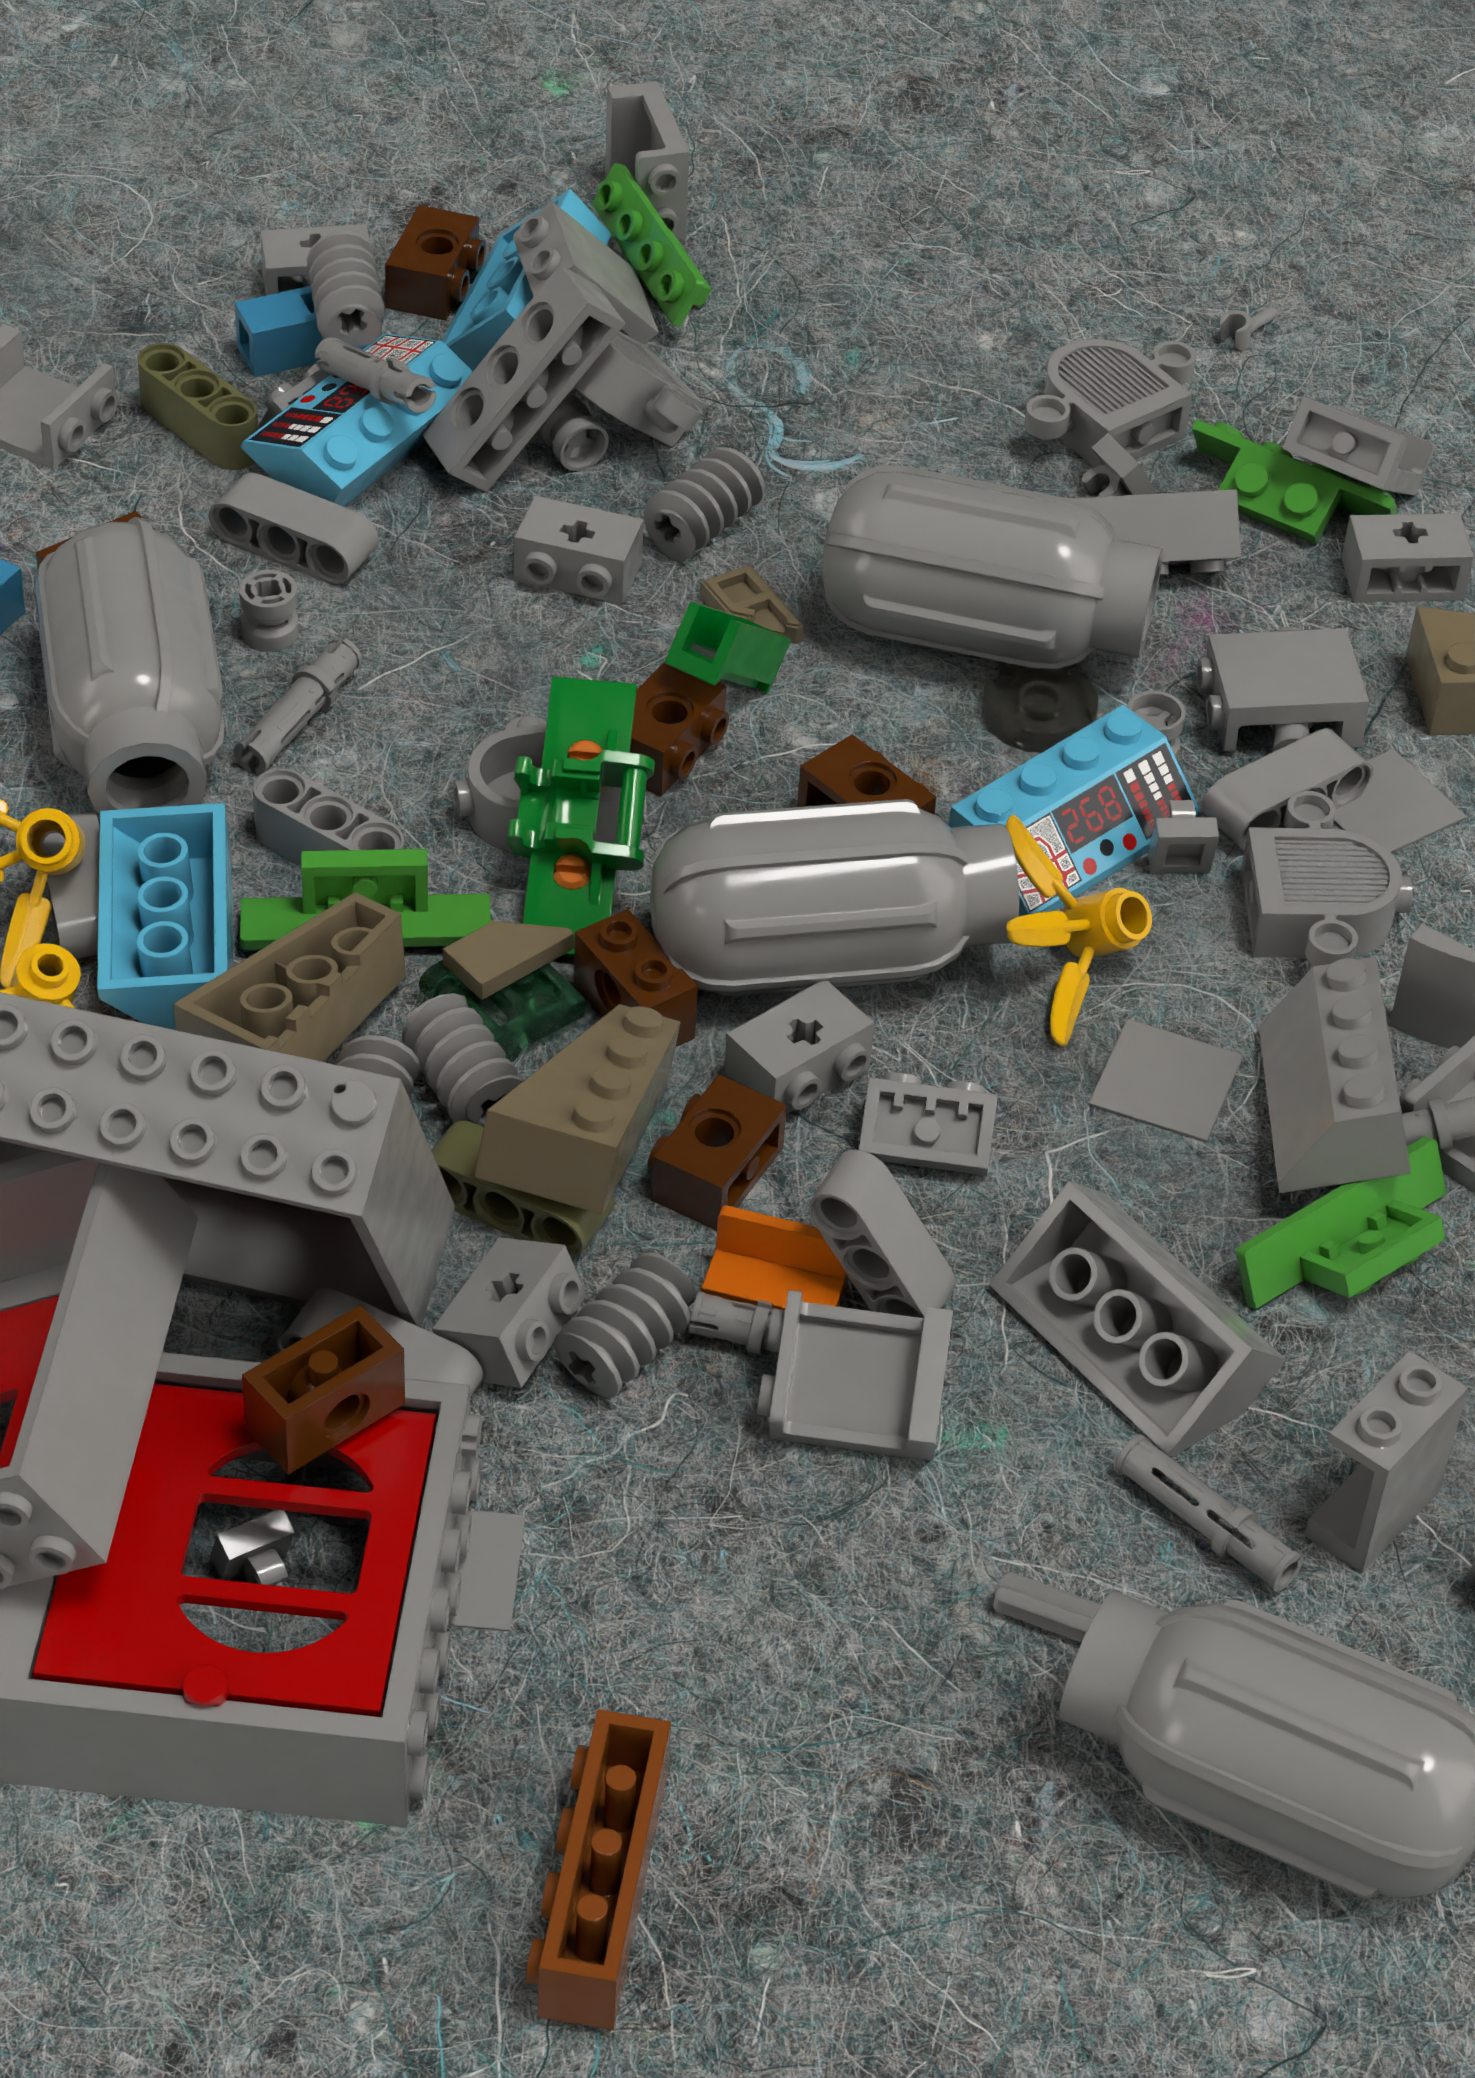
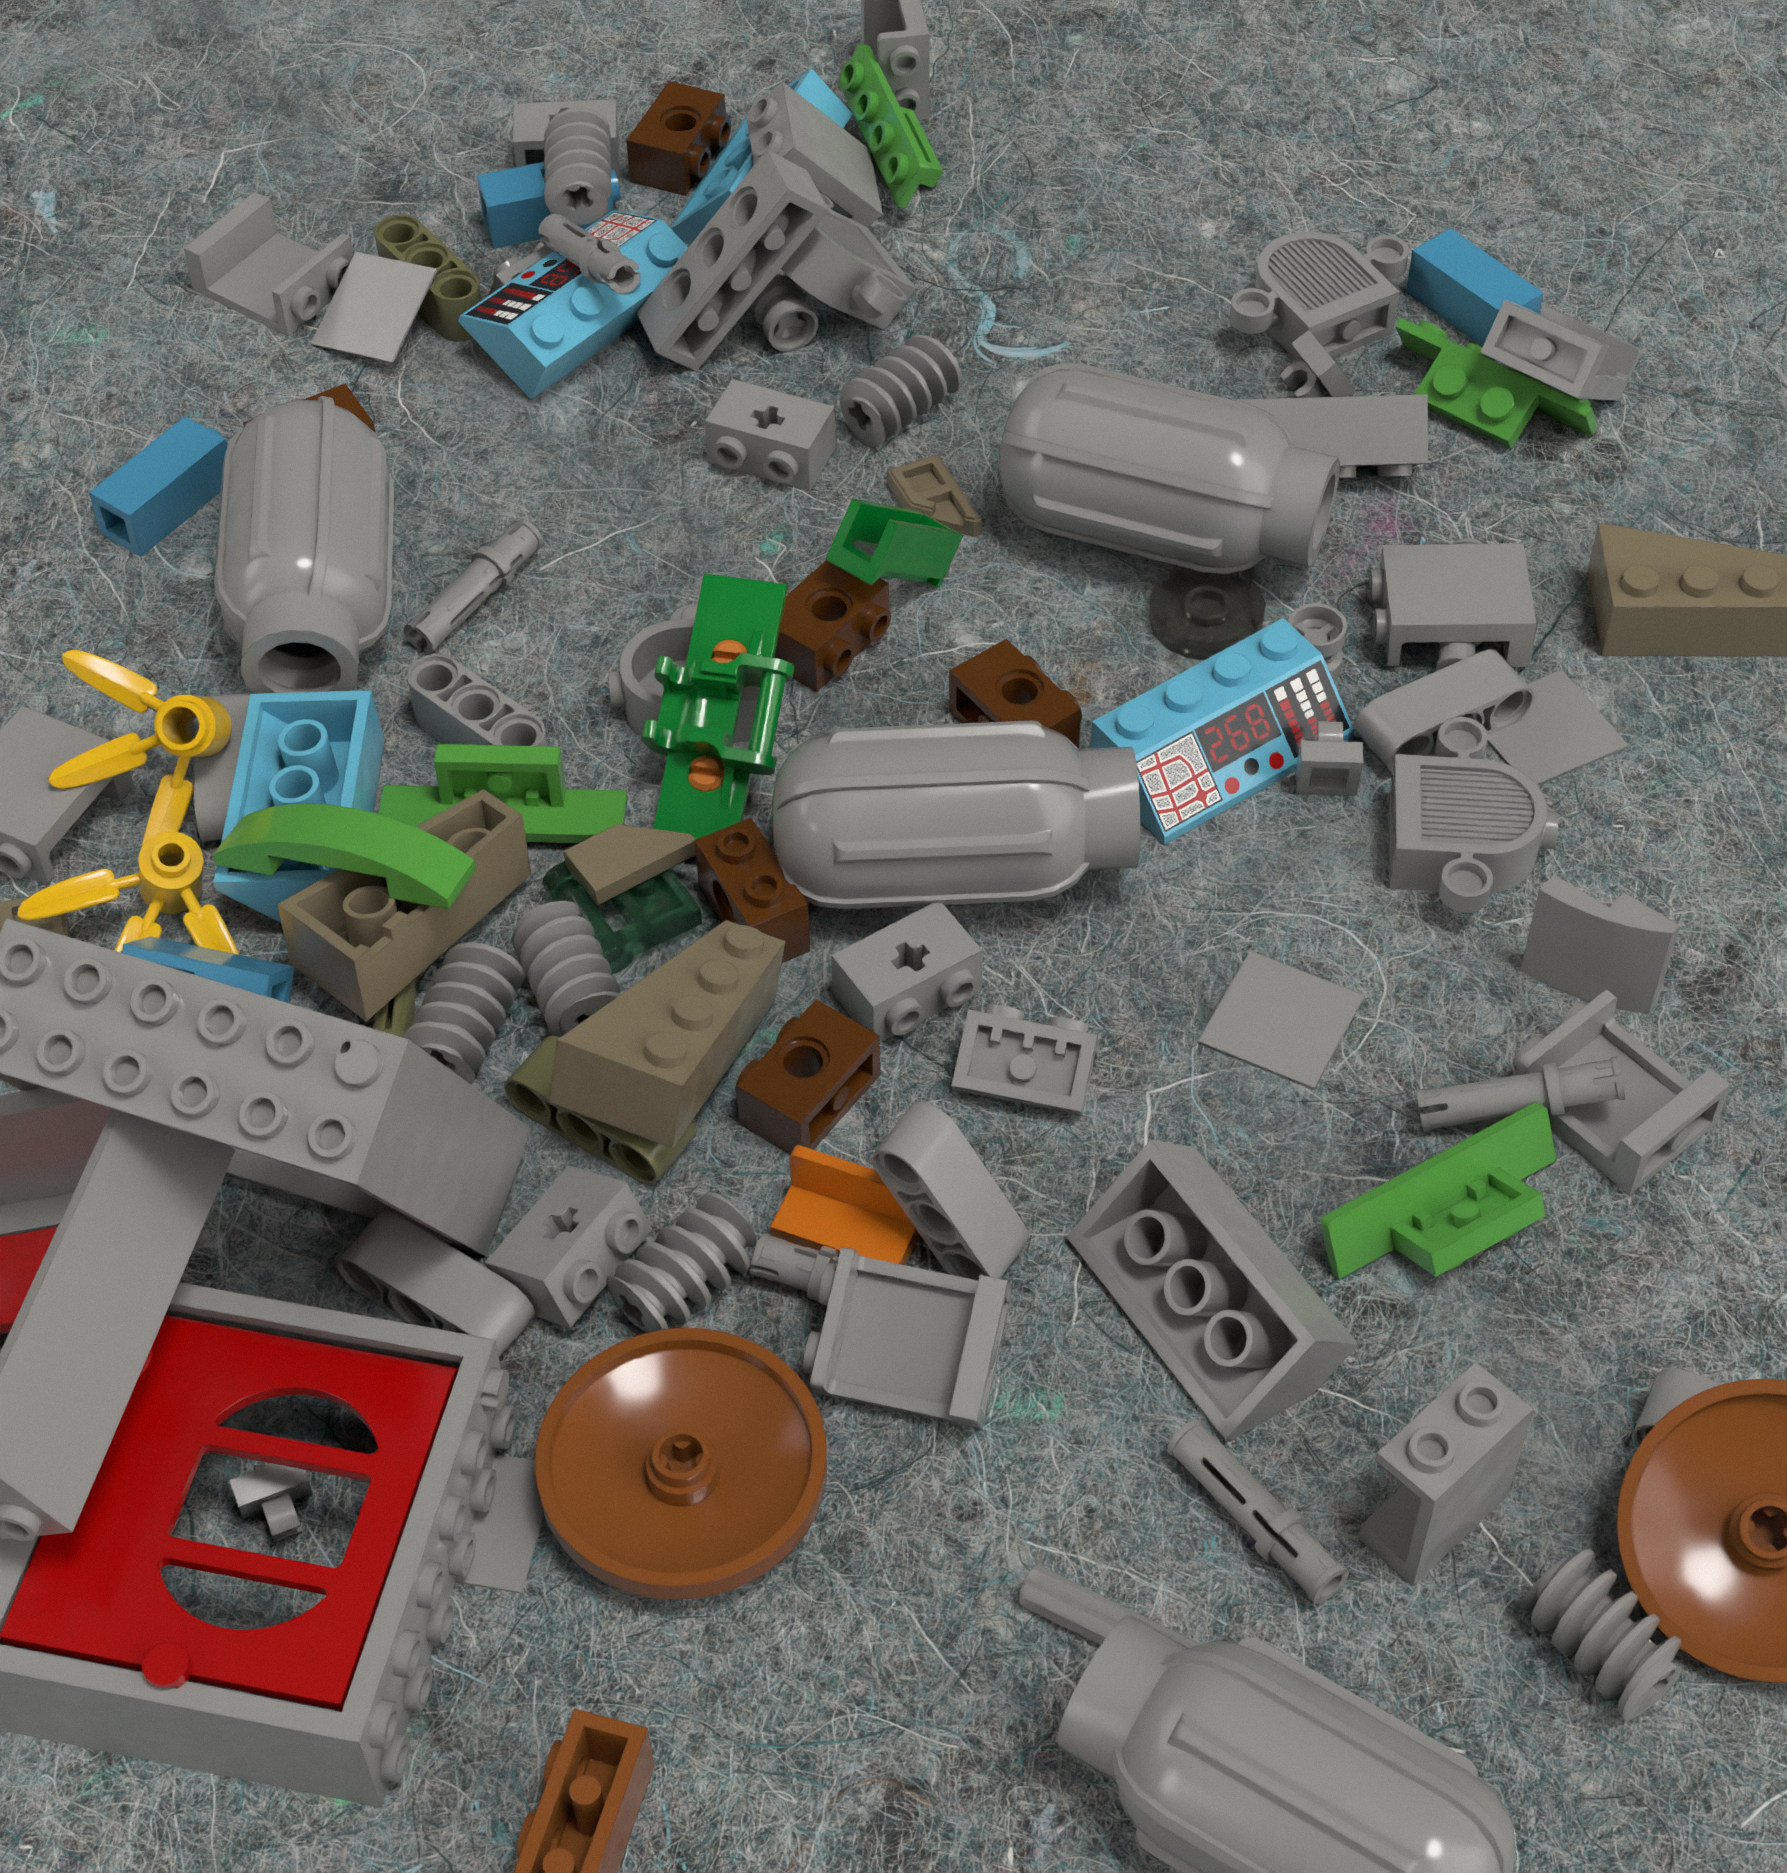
camera: 10 degrees right, 5 degrees up
light grey beam [208,472,379,584] -> none
light grey wheel [239,570,299,652] -> none
reddish brown brick [242,1305,405,1475] -> none
yellow plant [1006,814,1152,1047] -> none
light grey hand [1219,307,1277,351] -> none
light grey slope [1259,956,1411,1193] -> none
light grey brick [1341,513,1474,602] -> none
none -> bright green slope [213,803,476,909]
none -> light grey piece [311,251,438,363]
none -> dark orange dish [535,1328,827,1600]
none -> dark azure brick [1406,228,1544,347]

